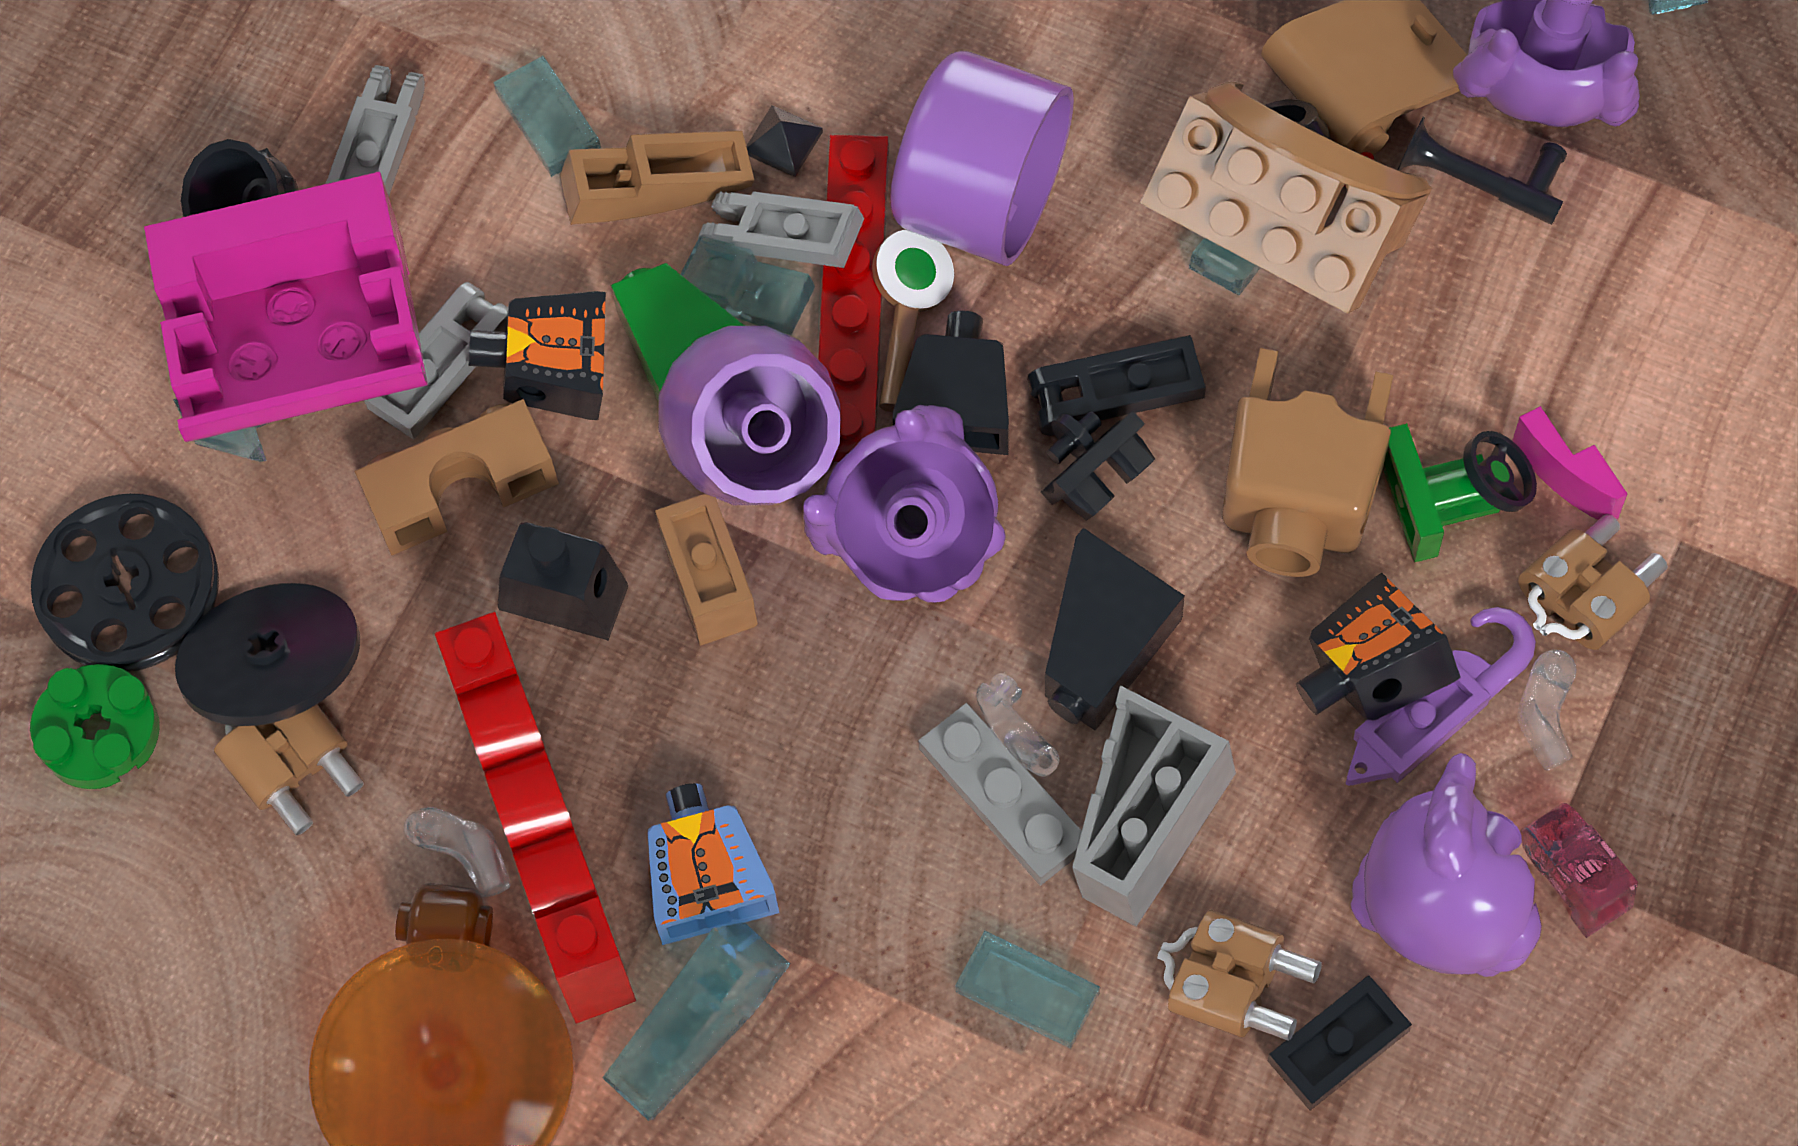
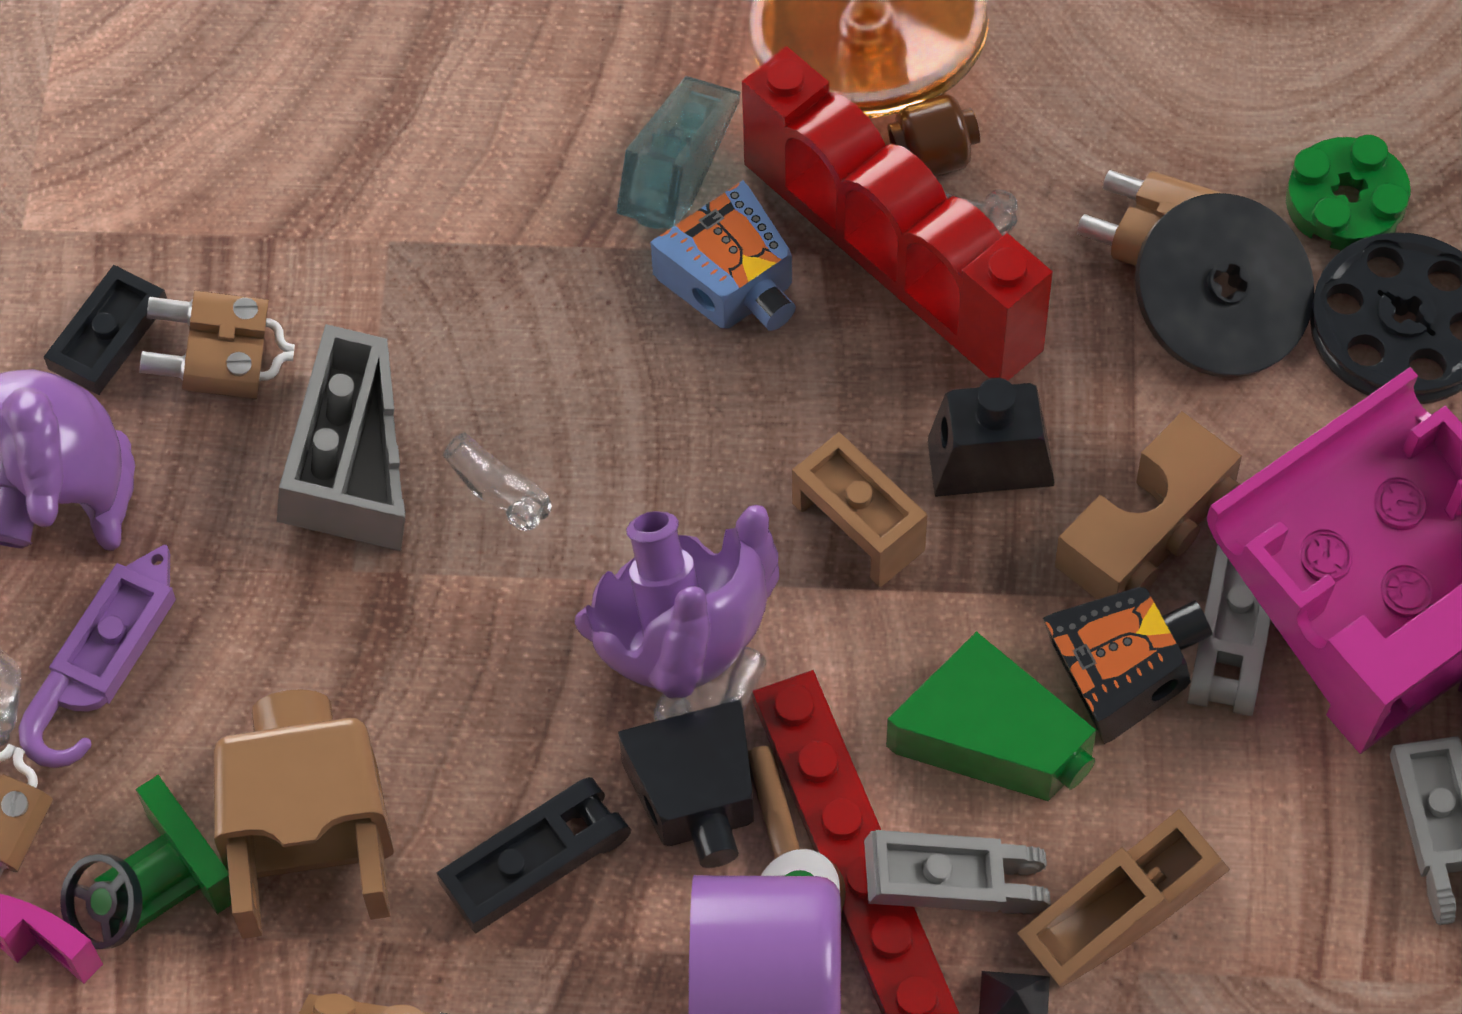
camera: 155 degrees right, 5 degrees down
clear light blue tile [493,56,601,177] -> none
medium lavender piece [658,326,840,505] -> none
clear light blue slope [681,236,815,335] -> none
light grey plate [918,703,1082,886] -> none
clear light blue tile [955,930,1100,1049] -> none
black hips [1041,411,1155,521] -> none
black slope [1045,528,1185,730] -> none
black torso [1296,573,1461,720] -> none

